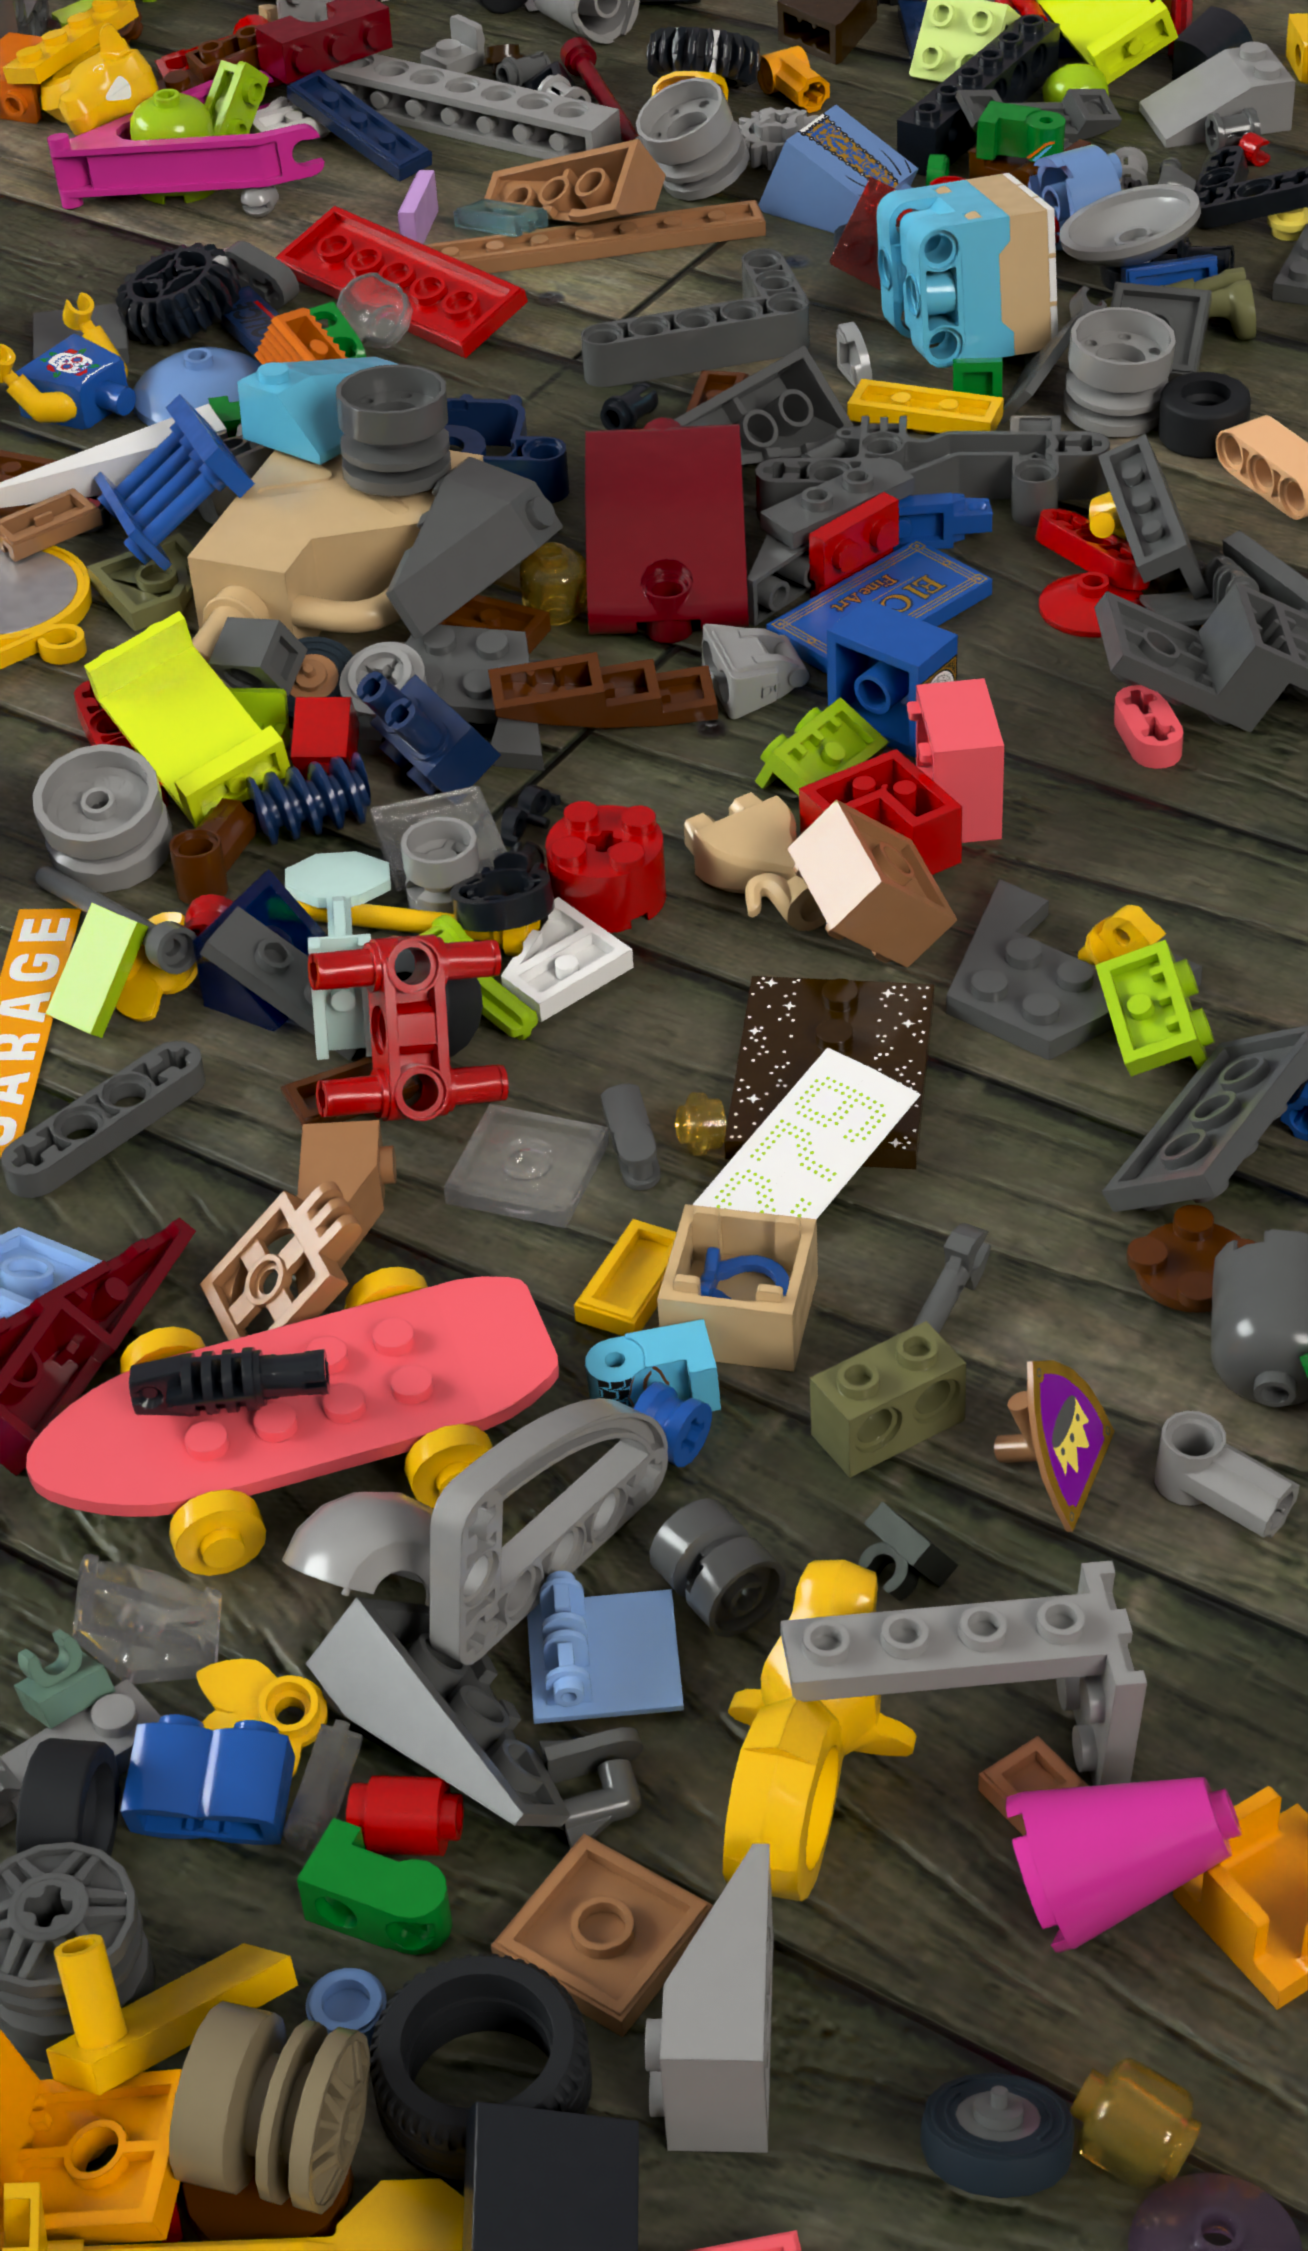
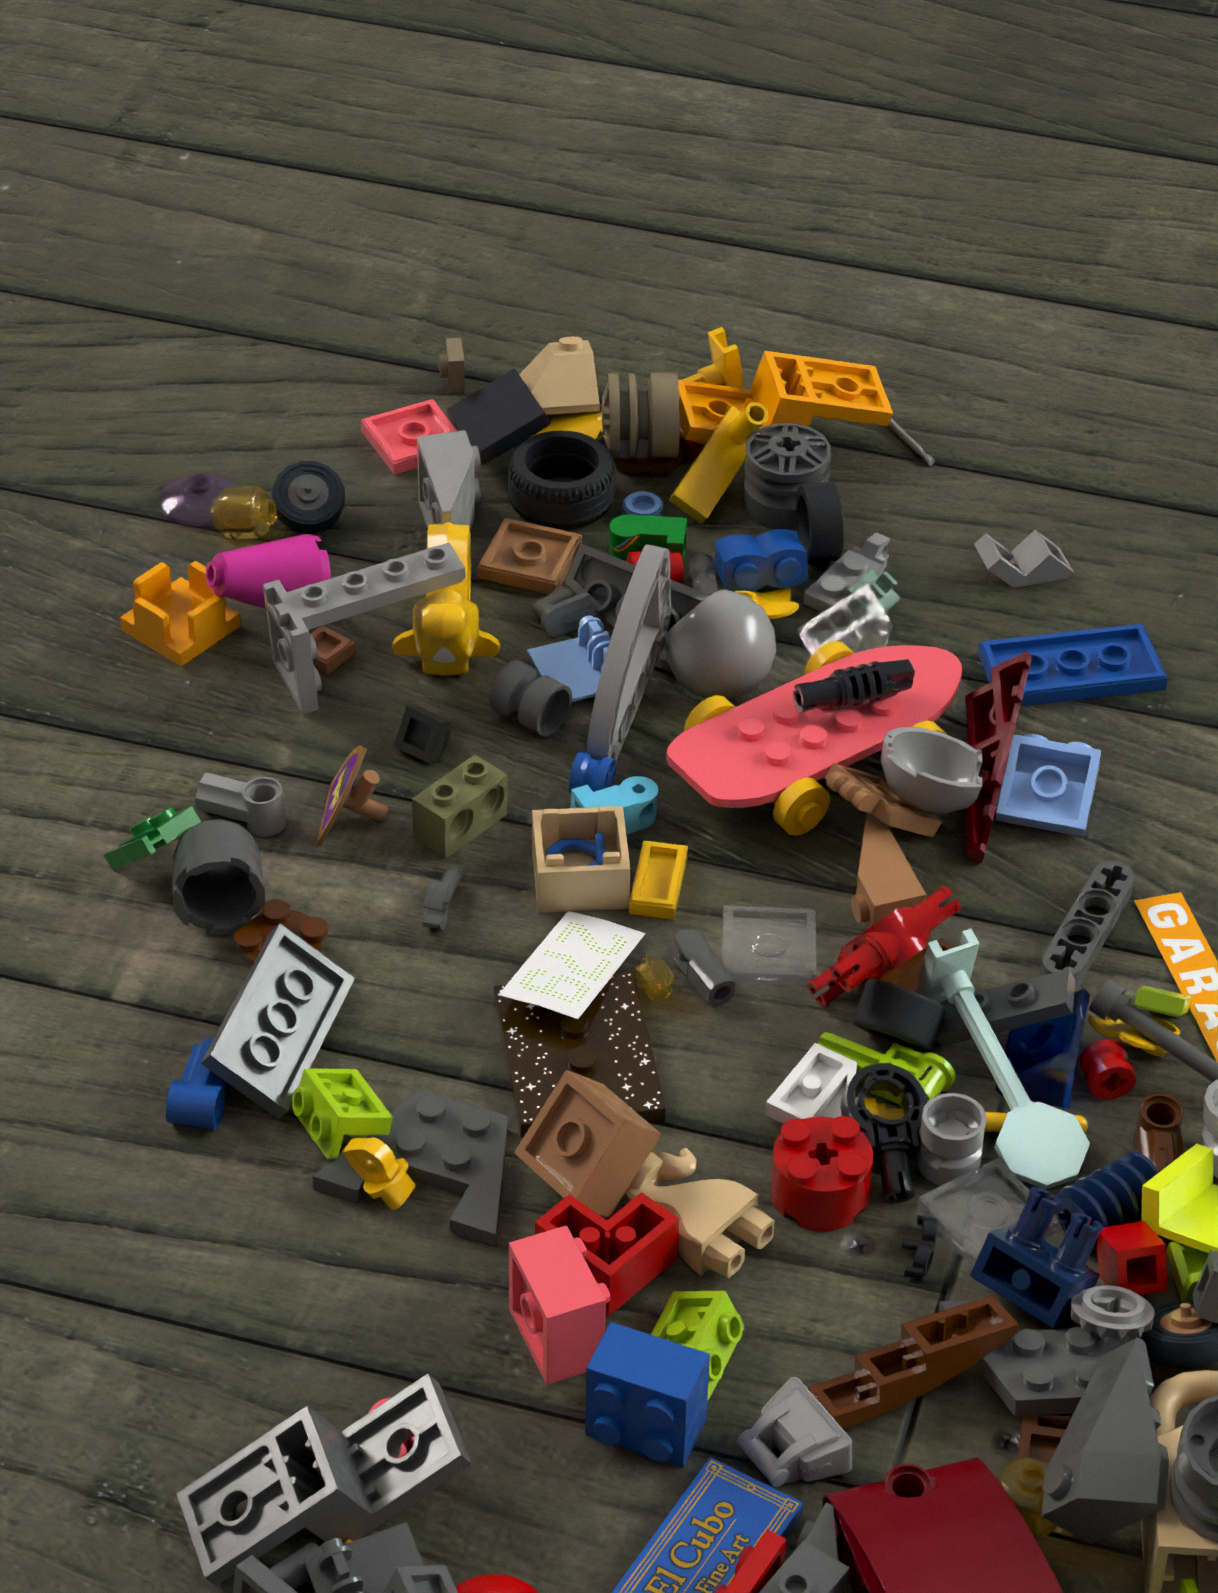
camera: 160 degrees right, 0 degrees up
none -> light grey cylinder [881,727,982,815]

